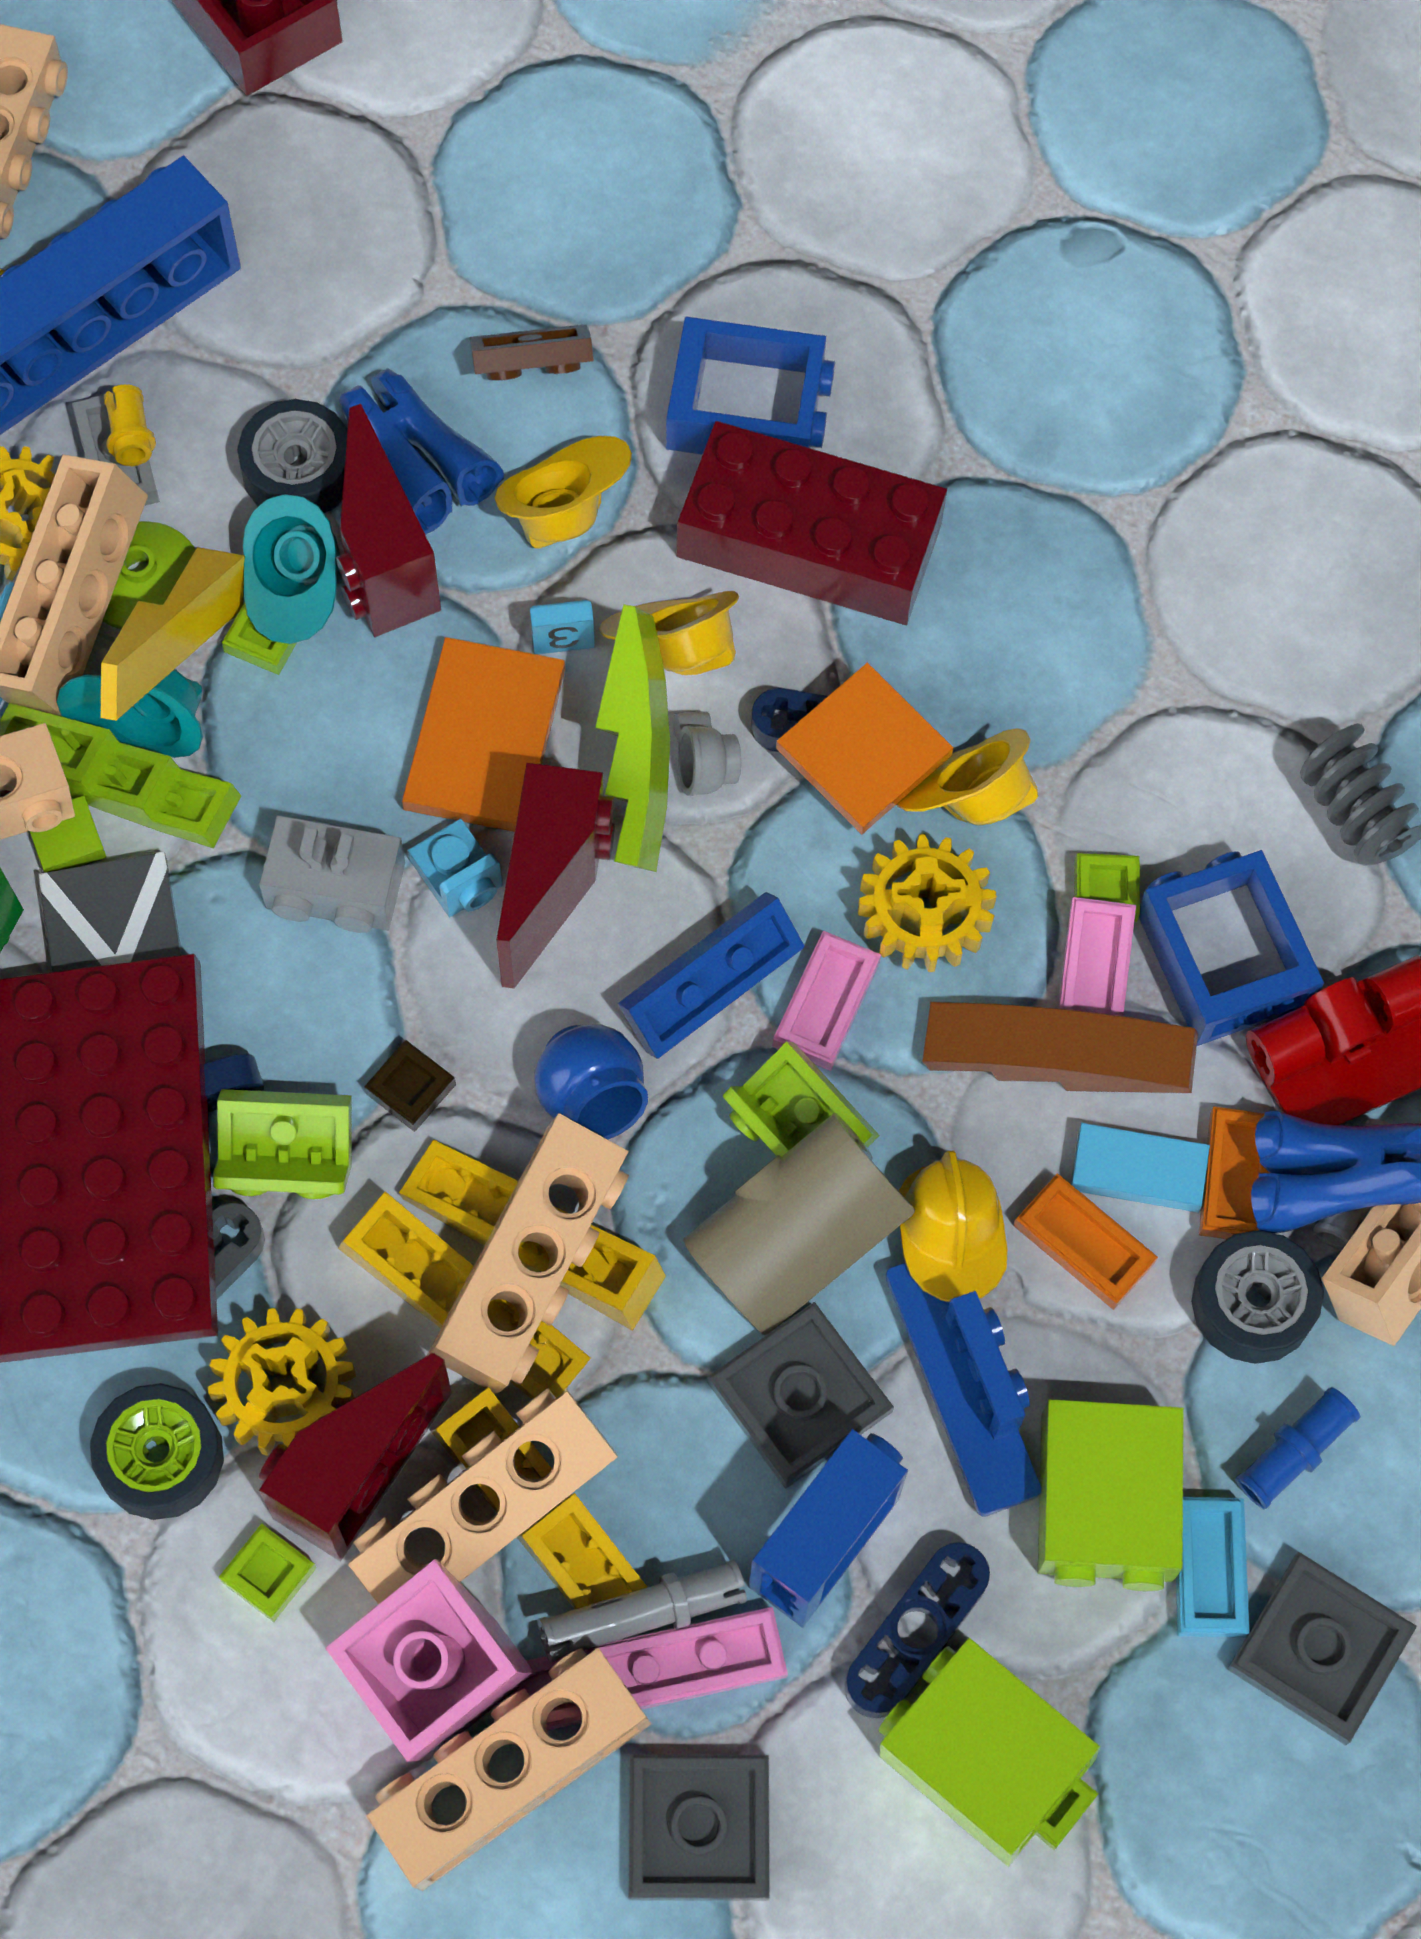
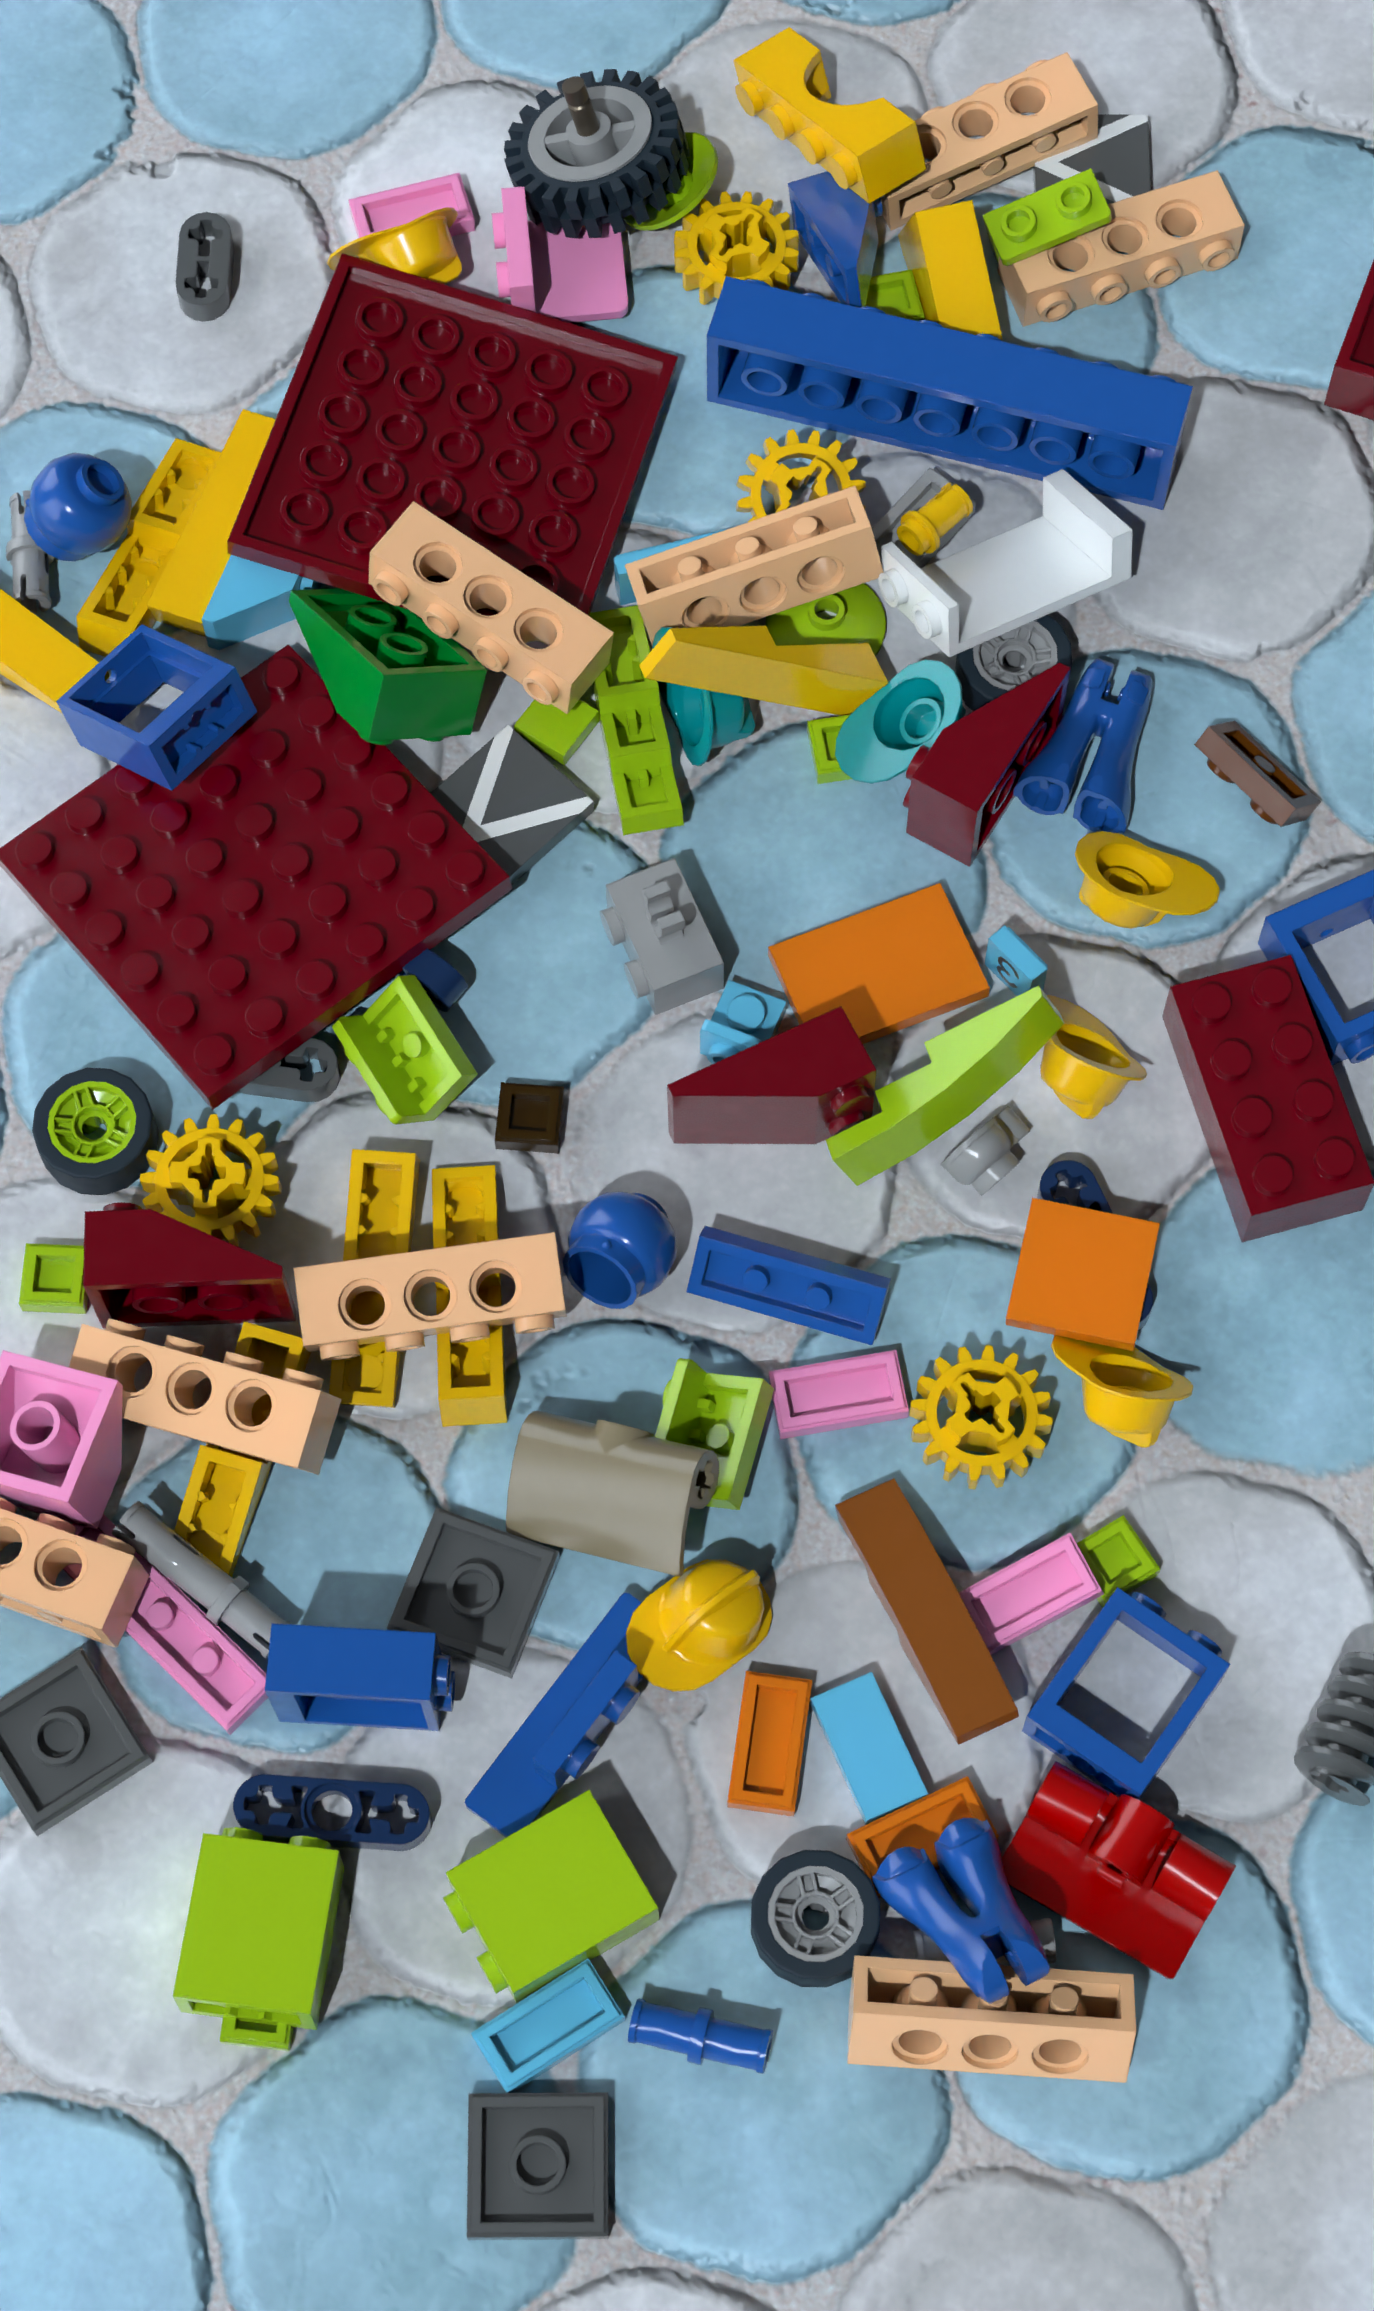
camera: 60 degrees right, 0 degrees up
none -> white panel [878,469,1133,657]

